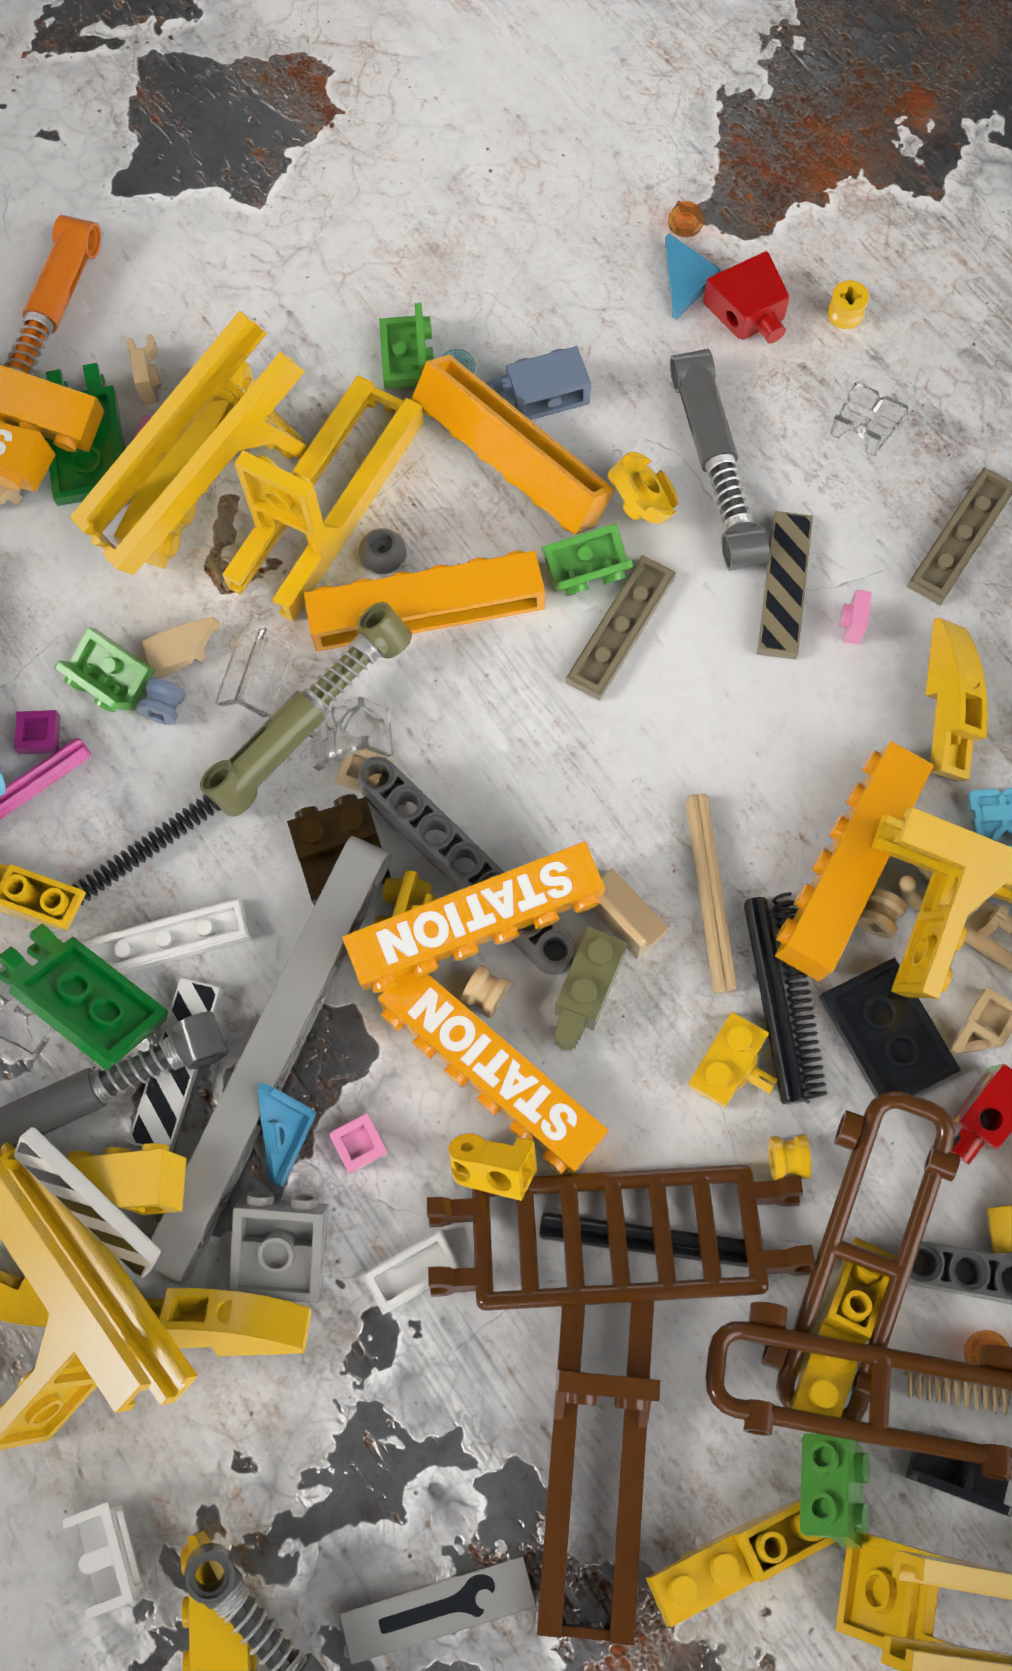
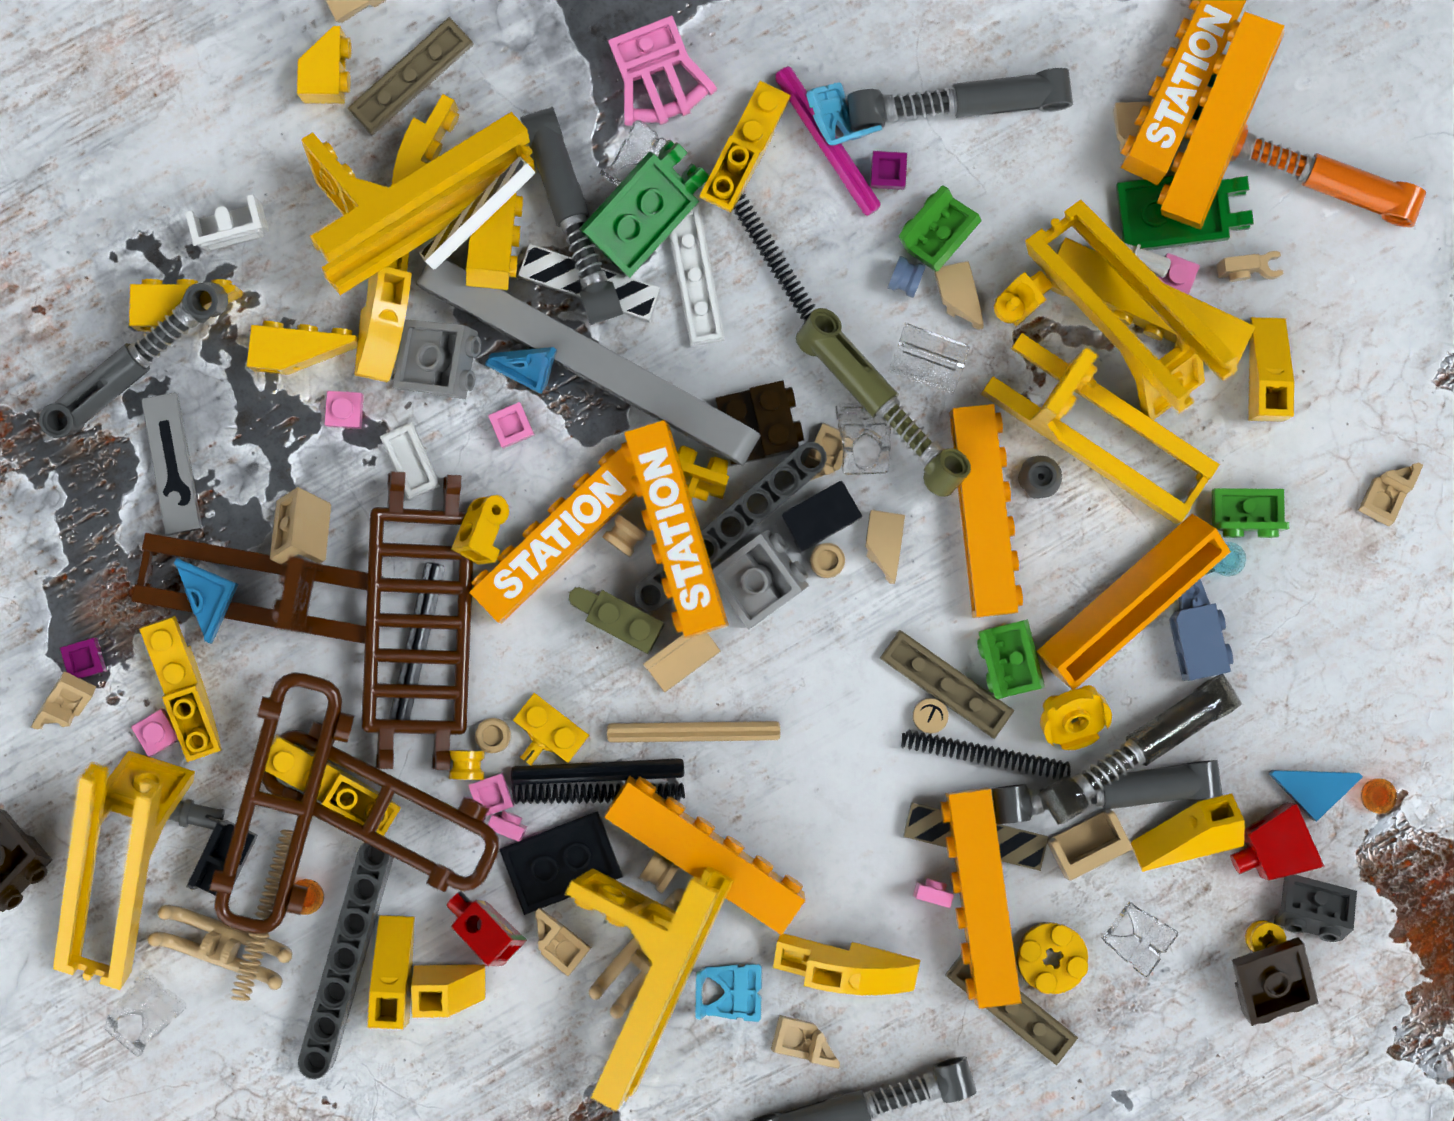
camera: 90 degrees right, 15 degrees up
bright green bracket [800,1433,870,1548] -> none
none -> bright pink plate [131,709,179,757]
none -> dark grey pin [168,799,225,830]
none -> dark azure tile [174,558,239,644]
none -> yellow slope [247,321,358,375]
none -> tan panel [270,487,331,564]
none -> bright pink plate [325,391,364,429]
none -> bright pink plate [468,773,514,816]
none -> tan tile [475,718,511,753]
none -> bright pink plate [488,810,528,842]
none -> light grey plate [713,529,809,630]
none -> black panel [782,481,863,553]
none -> tan tile [810,543,845,578]
none -> tan slope [865,510,905,584]
none -> black piece [901,729,1071,782]
none -> tan tile [912,698,949,734]
none -> light orange brick [941,787,1021,1009]
none -> yellow hips [994,271,1053,327]
none -> yellow plate [1016,922,1088,994]
none -> clear smoke piece [1038,674,1242,825]
none -> tan panel [1047,809,1133,881]
none -> yellow slope [1131,793,1244,872]
none -> dark brown plate [1232,937,1319,1026]
none -> yellow slope [1248,317,1294,422]
none -> dark grey bracket [1274,874,1357,942]
none -> tan slope [1358,463,1423,527]

